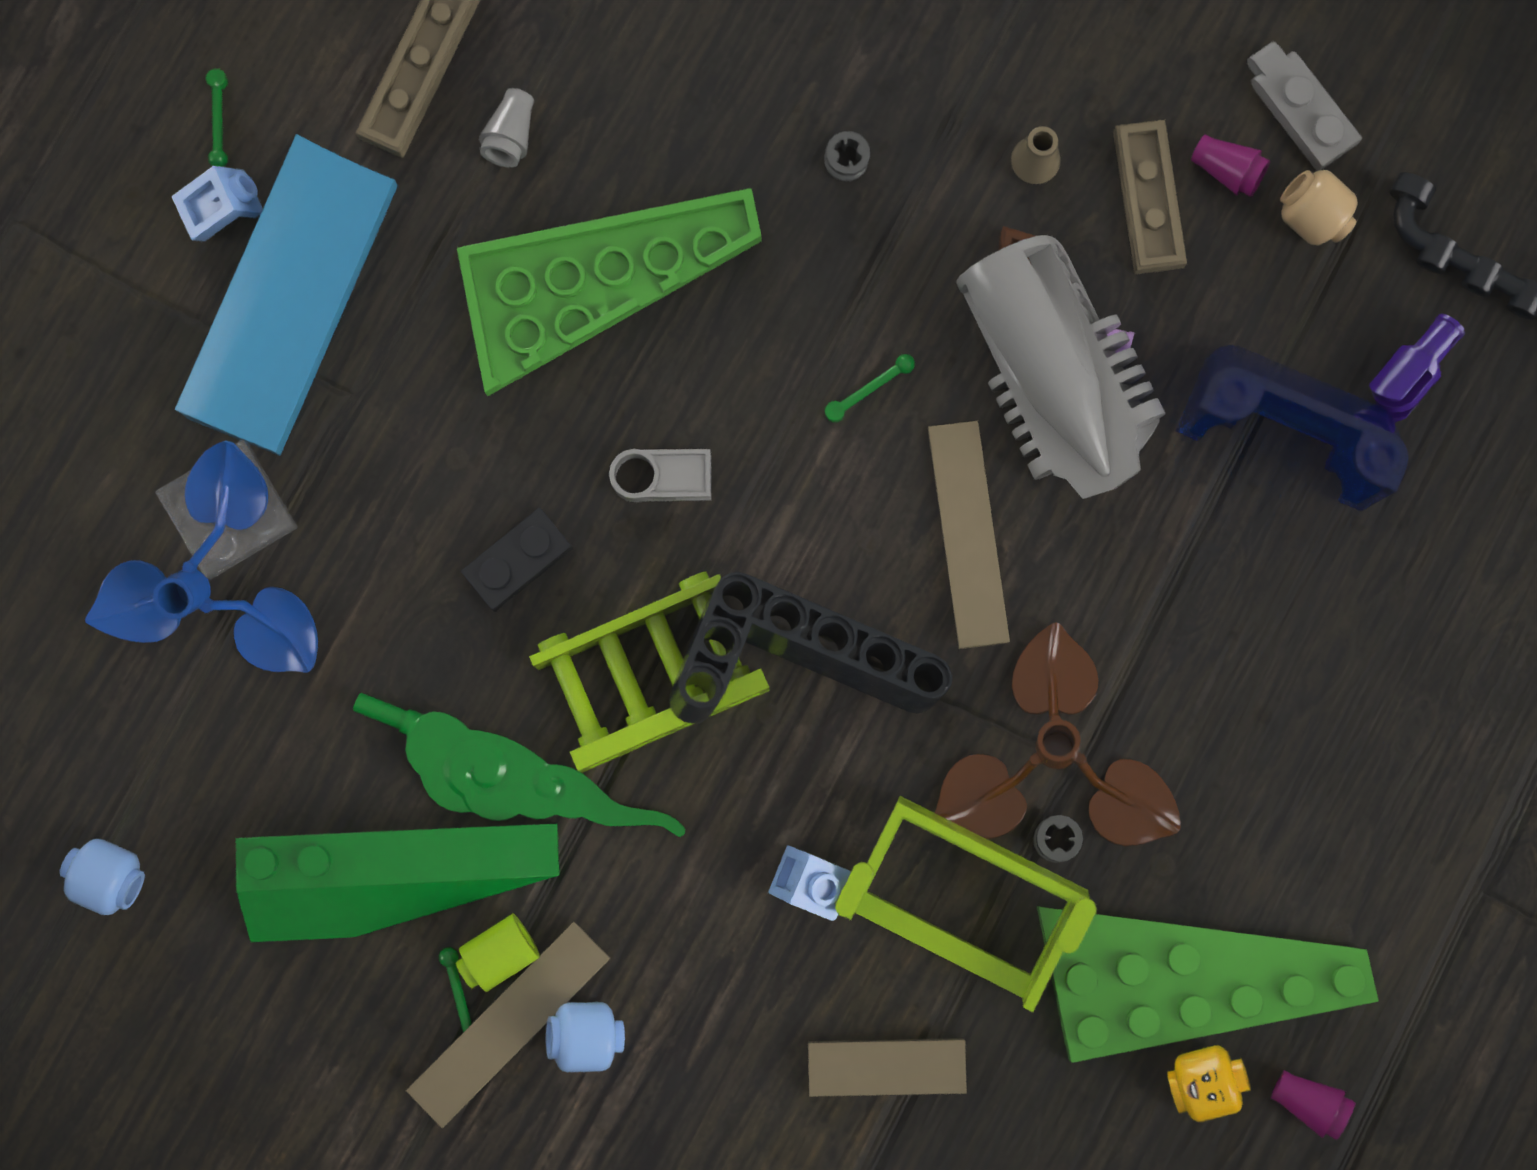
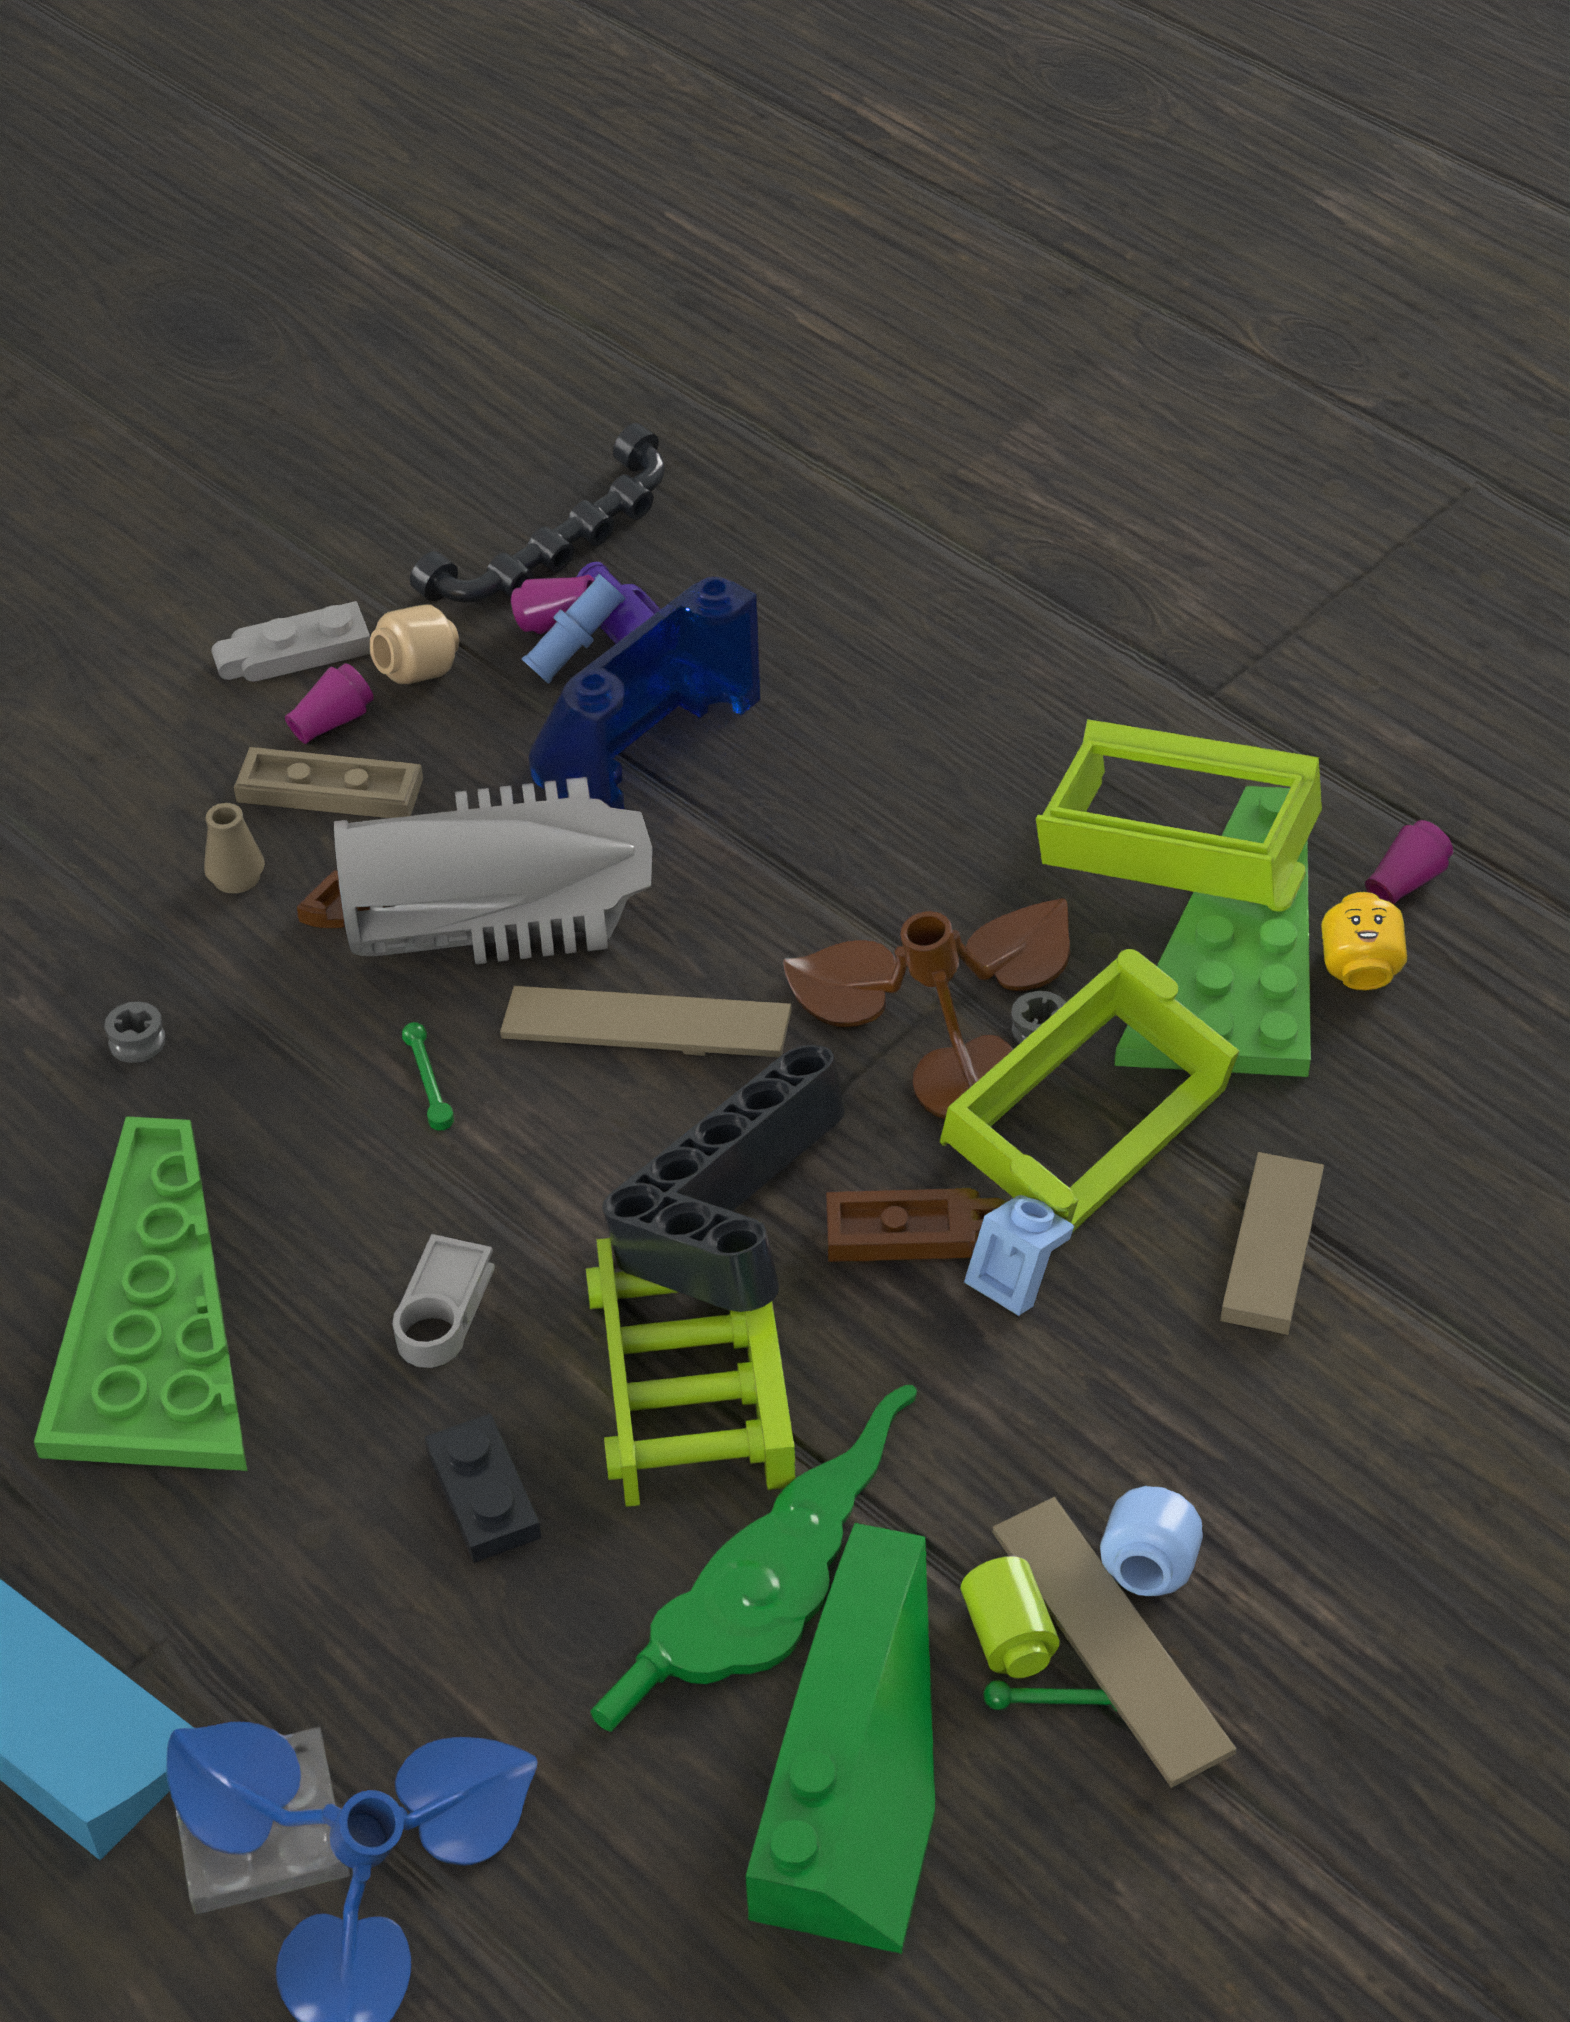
camera: 75 degrees left, 35 degrees down
none -> magenta cone [511,575,595,635]
none -> medium blue pin [522,574,626,684]
none -> reddish brown hinge [826,1188,1006,1262]
none -> lime piece [1036,719,1322,911]

